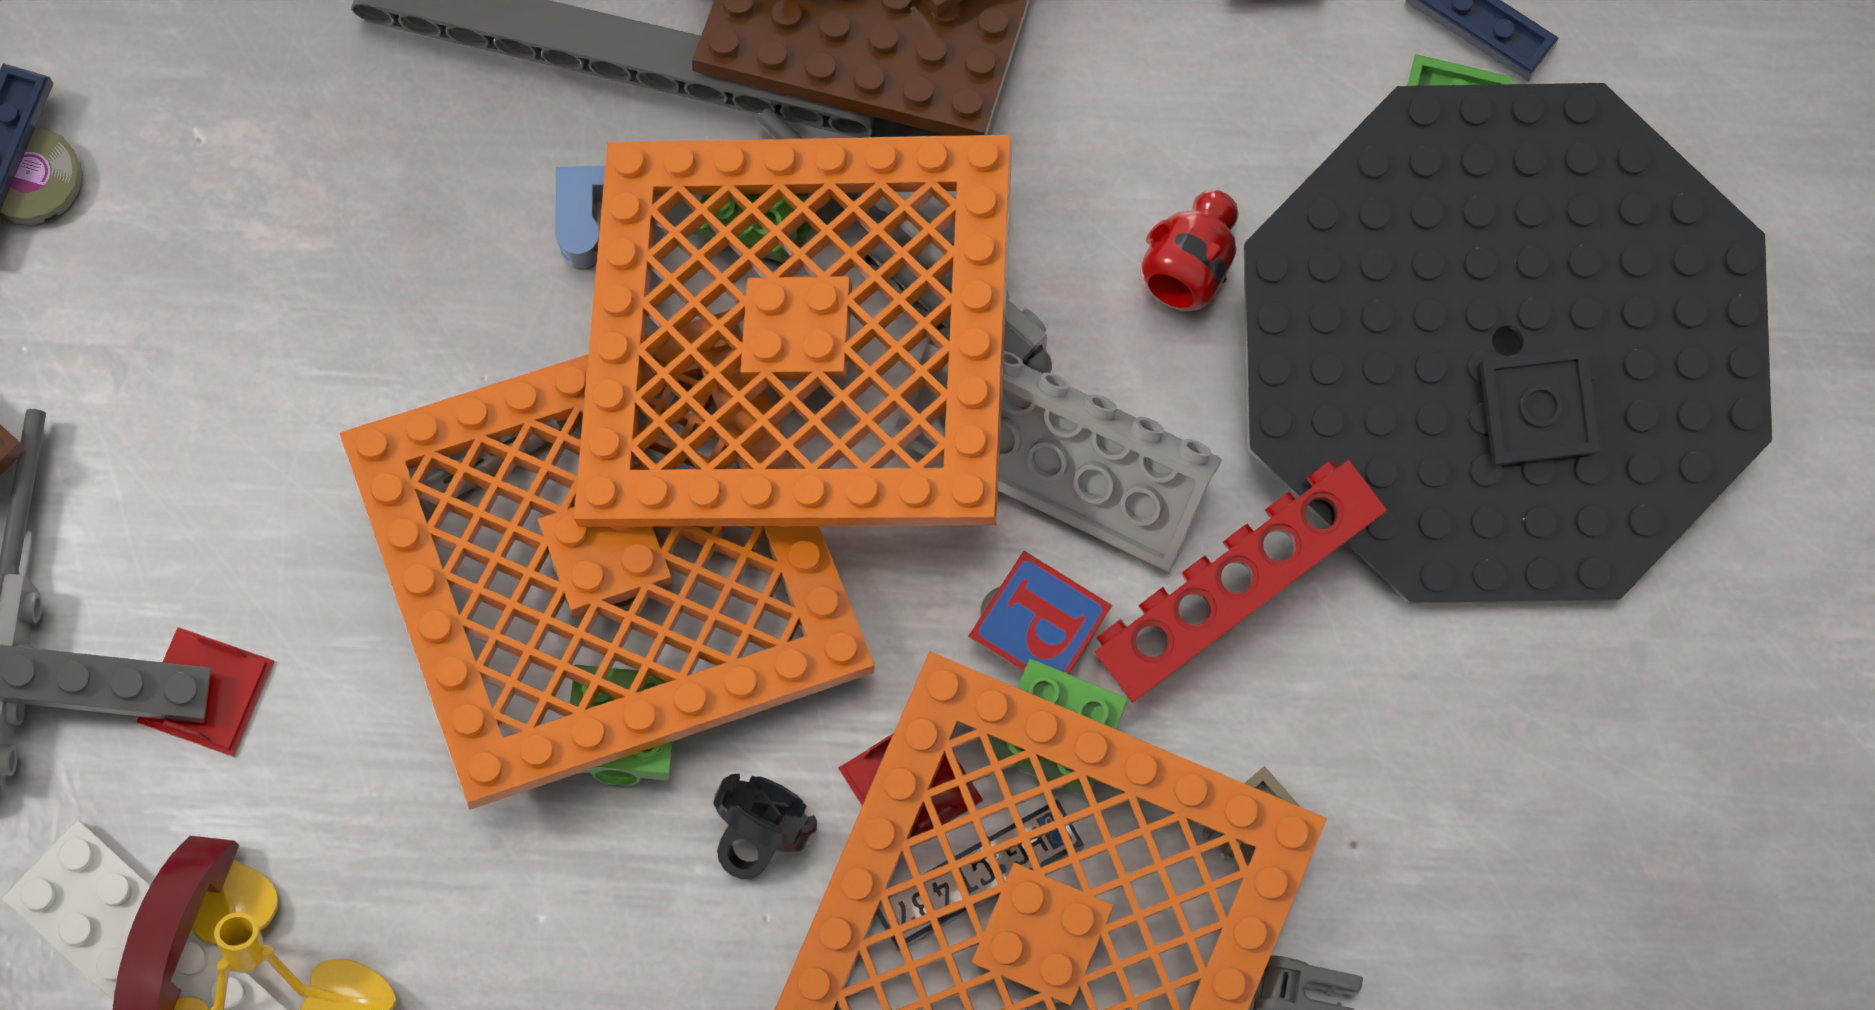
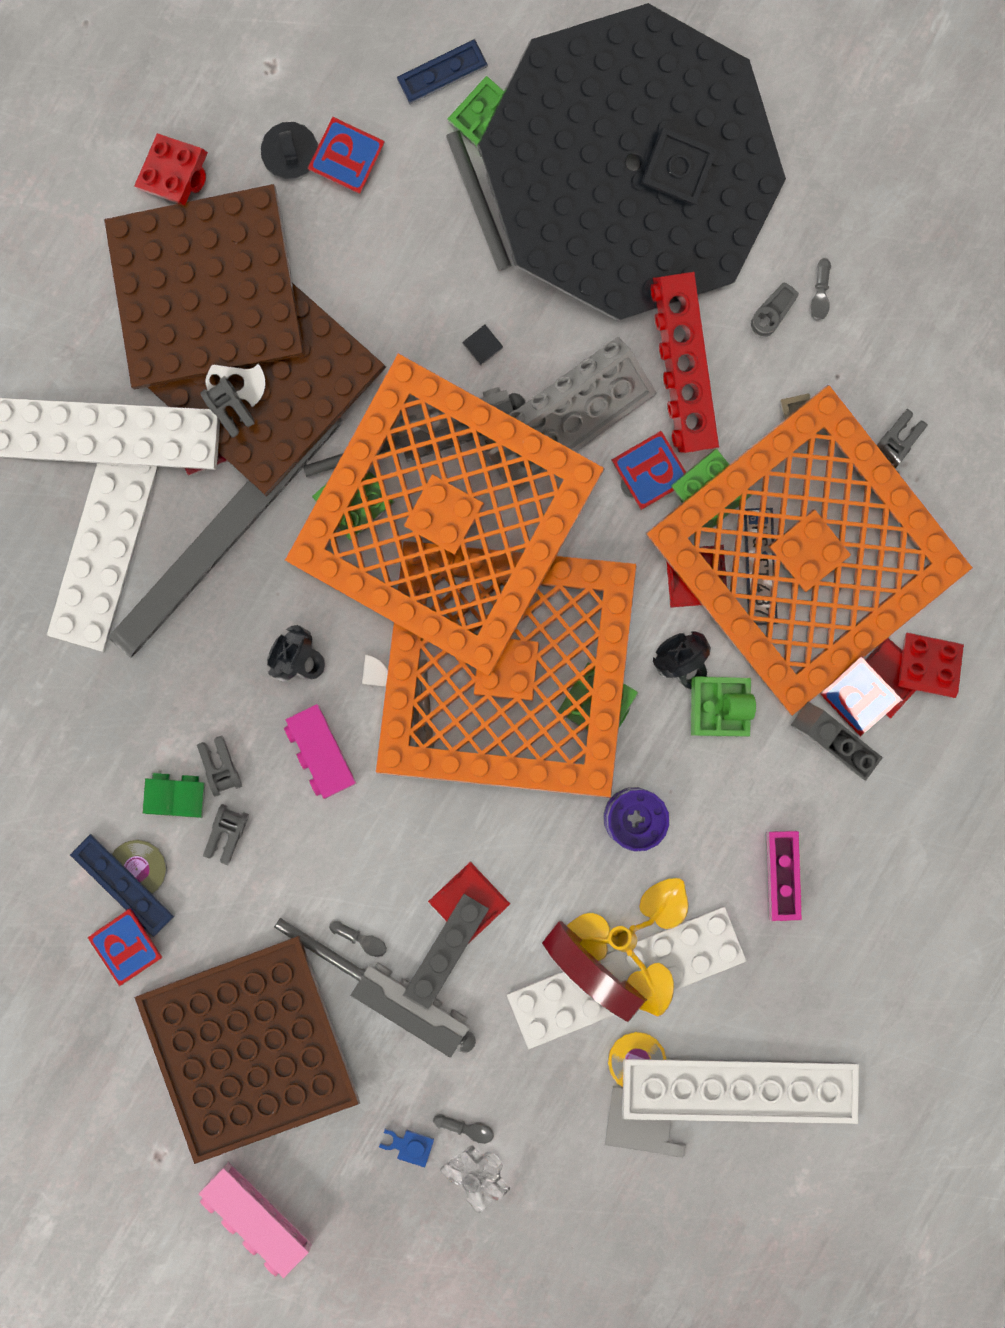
camera: 65 degrees left, 15 degrees up
medium blue leg [555,166,605,269] -> none
red piece [1140,189,1239,311] -> none
none -> green brick [142,773,205,818]
none -> dark grey piece [197,735,242,797]
none -> dark grey piece [203,804,249,866]
none -> black tile [267,625,325,682]
none -> dark pink brick [284,704,357,799]
none -> dark grey piece [329,921,387,957]
none -> white tile [362,655,388,687]
none -> dark grey piece [446,131,512,271]
none -> black tile [462,324,503,366]
none -> dark purple wheel [603,787,670,851]
none -> bright green plate [691,677,756,737]
none -> dark grey piece [751,282,799,337]
none -> dark grey piece [811,258,831,320]

